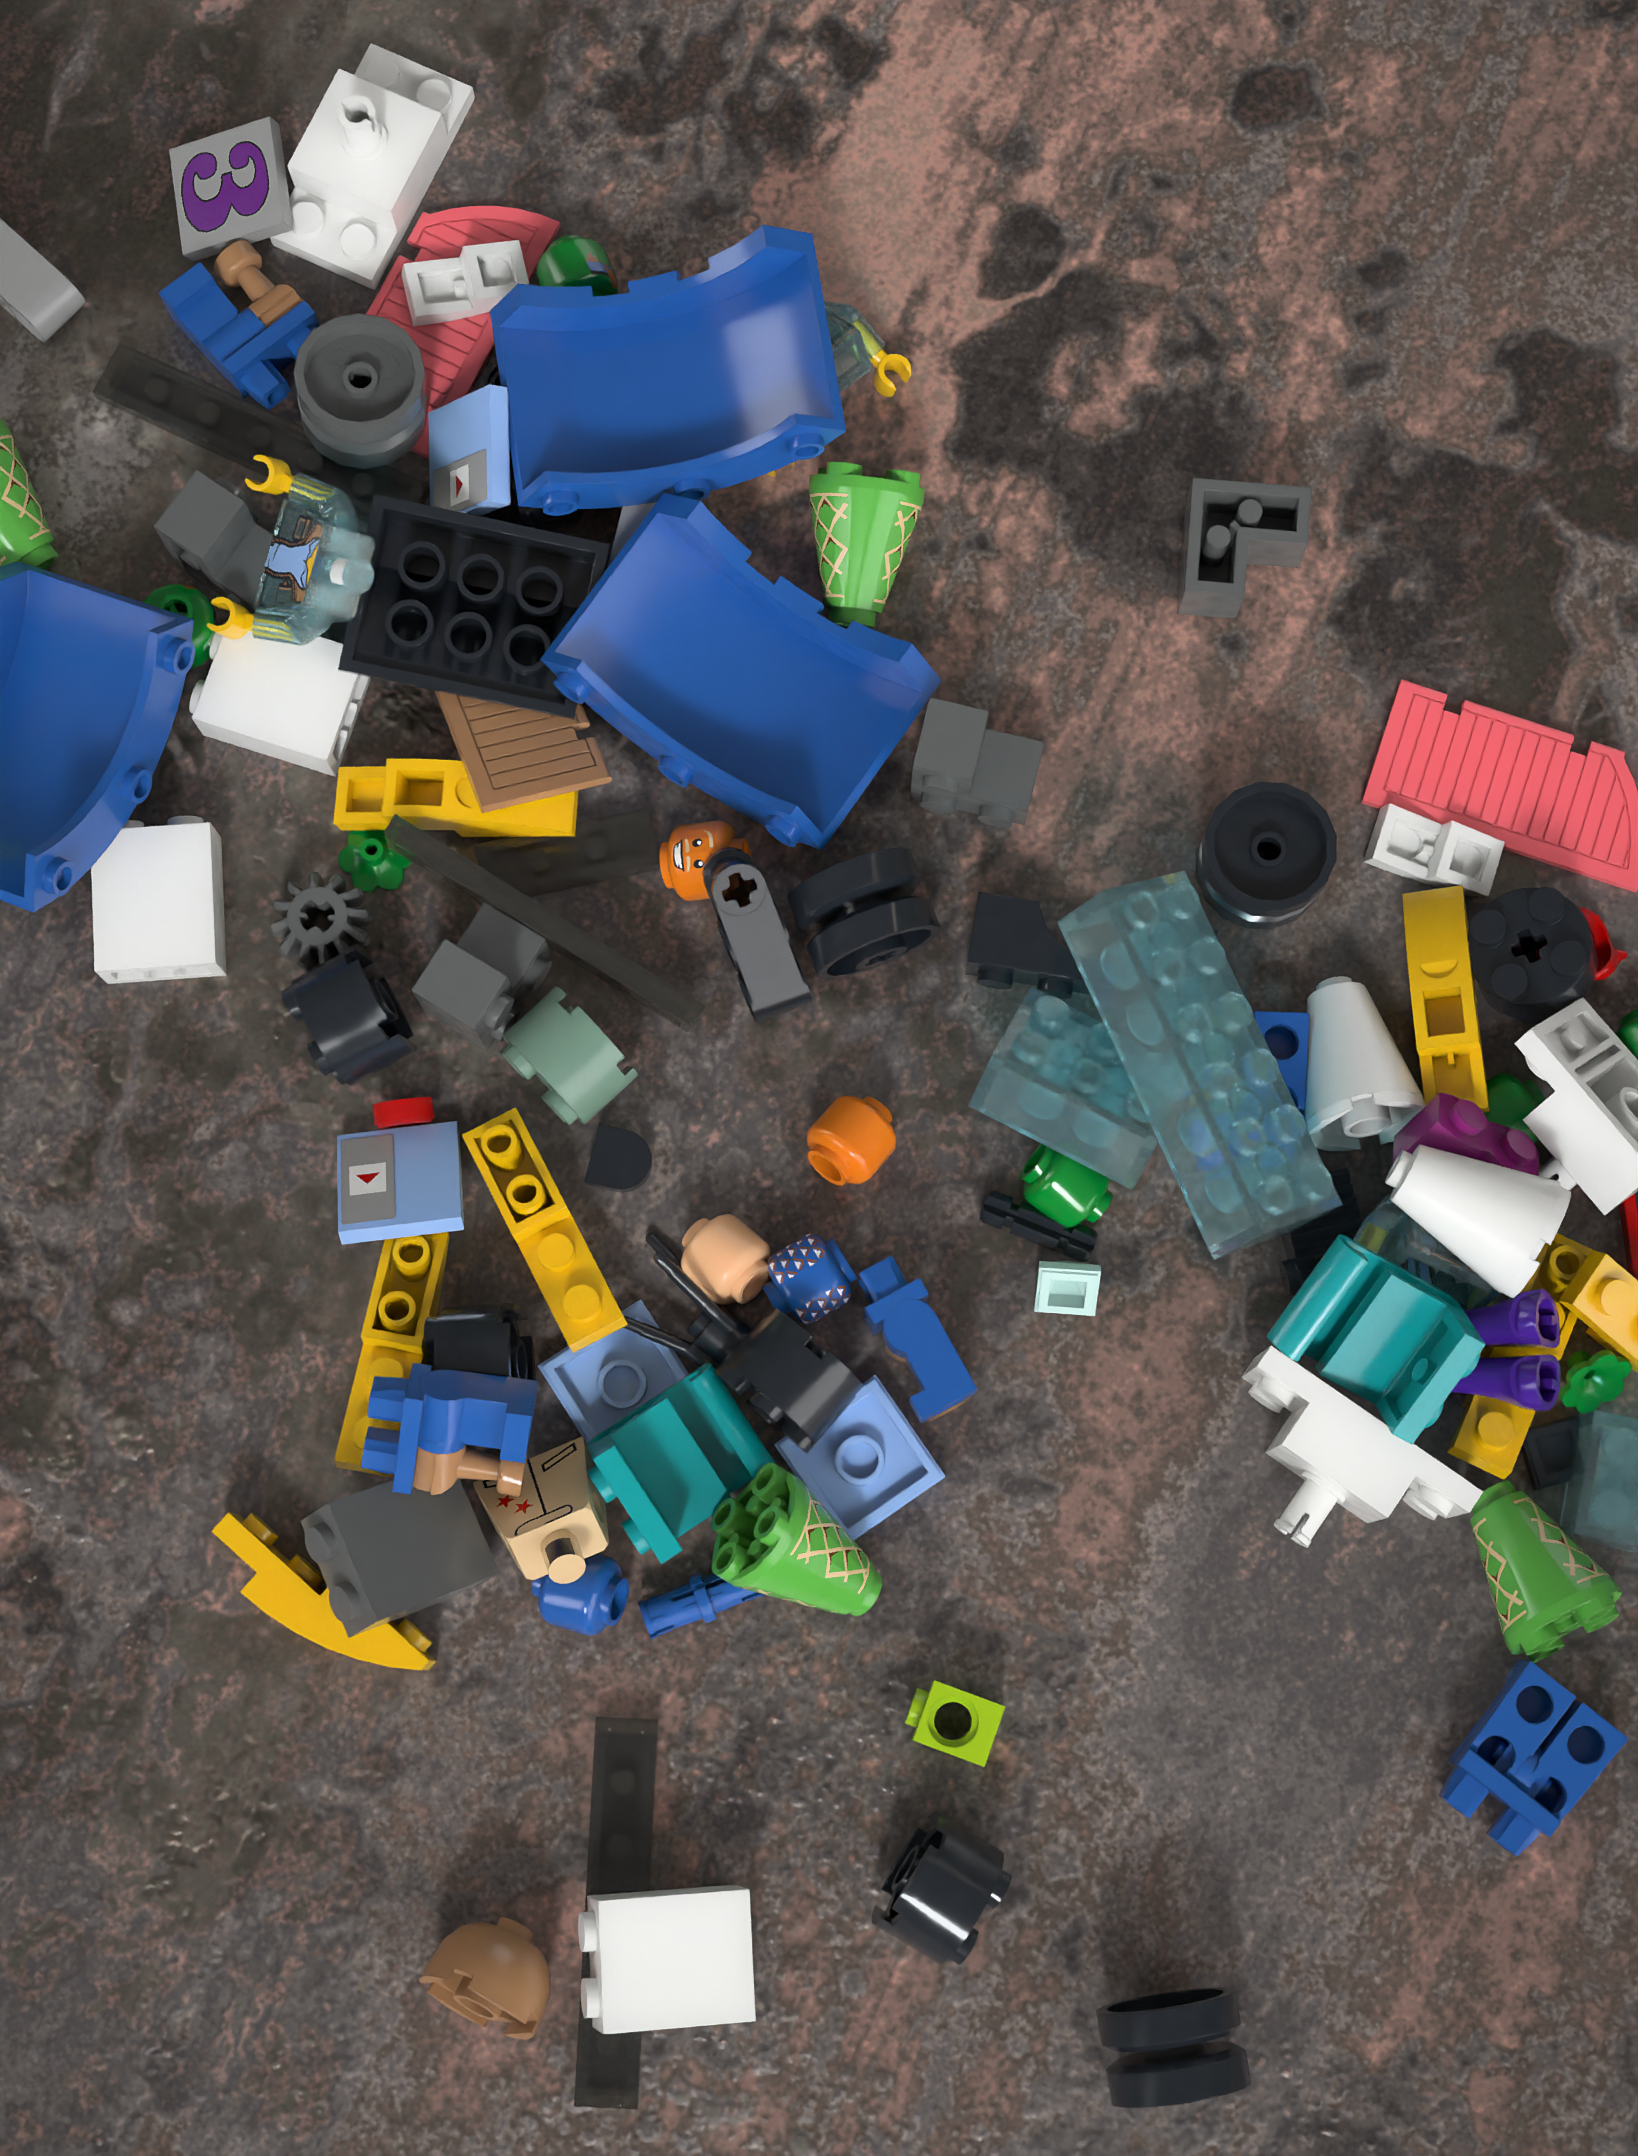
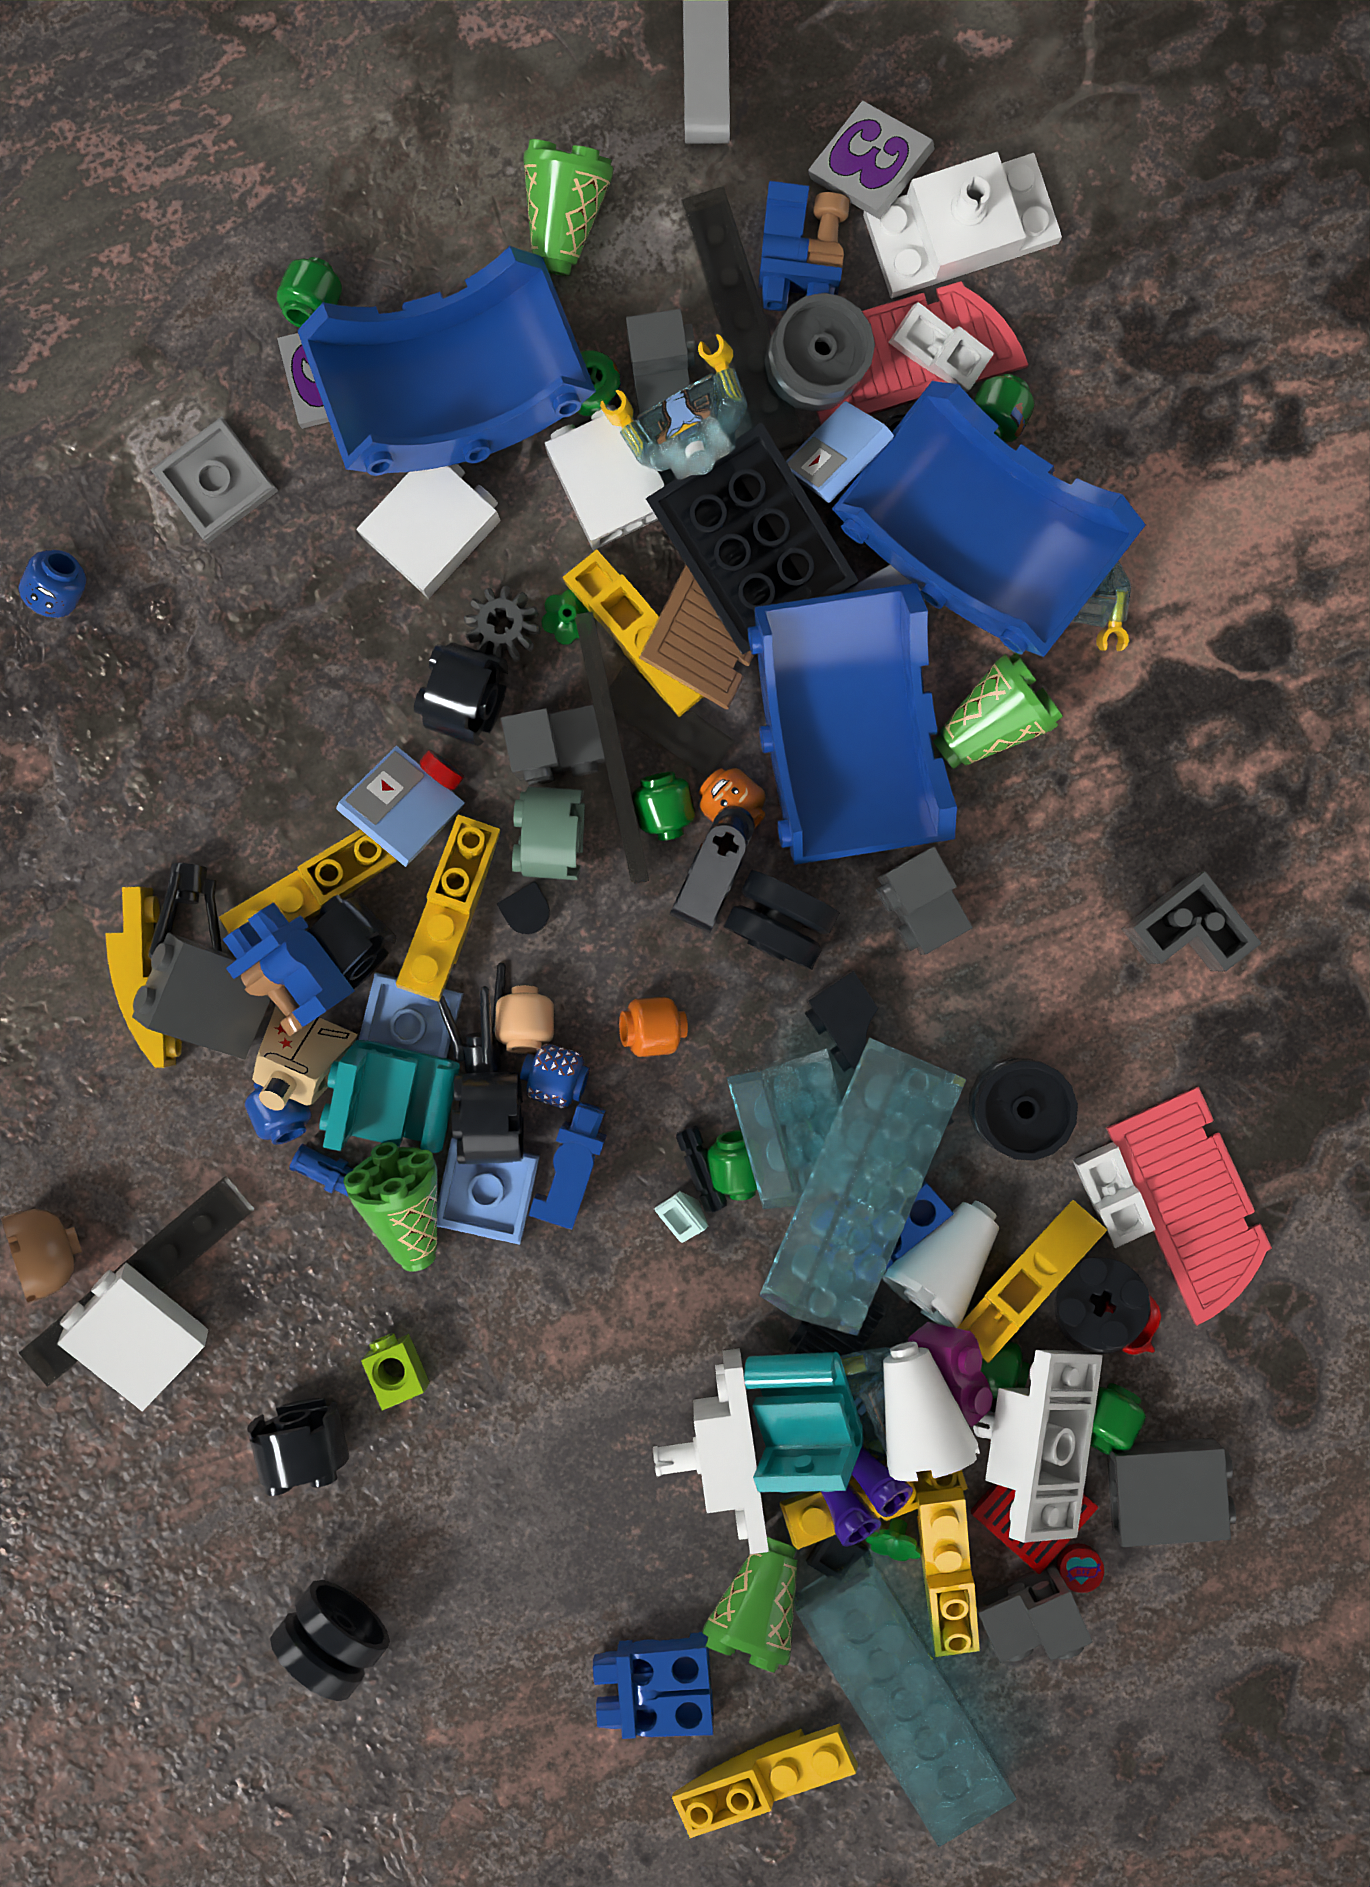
camera: 45 degrees right, 10 degrees up
none -> black plant [148,863,222,959]
none -> green head [632,771,696,841]

